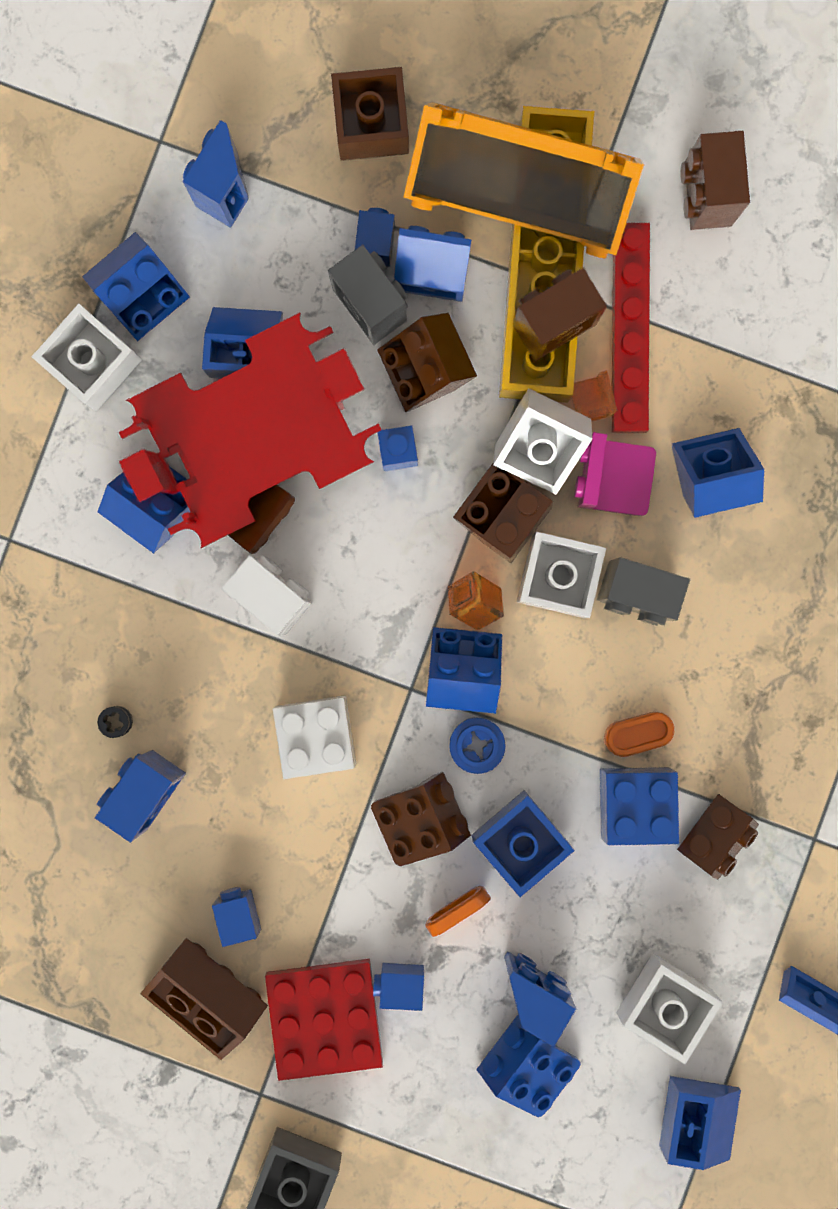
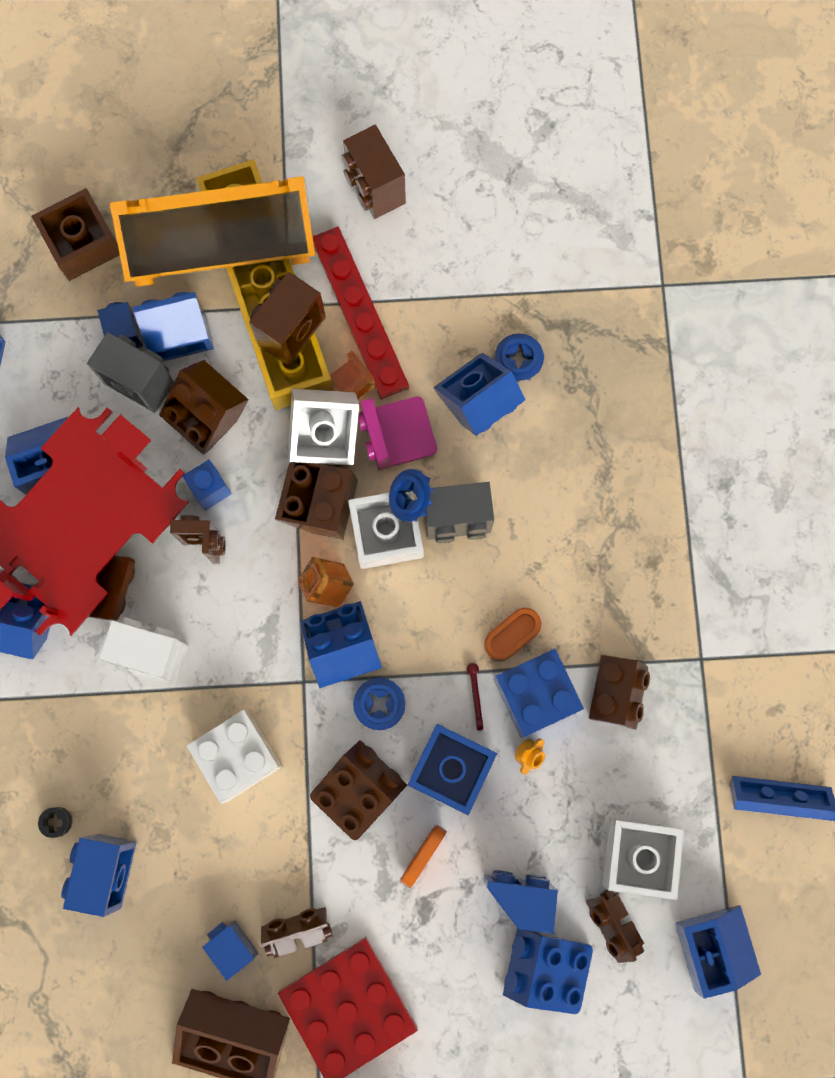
camera: 25 degrees left, 10 degrees down
blue brick [373,963,424,1011] -> none
none -> reddish brown bracket [170,515,226,564]
none -> reddish brown hinge [261,907,333,958]
none -> blue gear [389,469,435,522]
none -> dark red hinge [466,663,484,731]
none -> blue gear [494,333,544,382]
none -> light orange plate [515,738,545,775]
none -> reddish brown hinge [585,890,645,963]

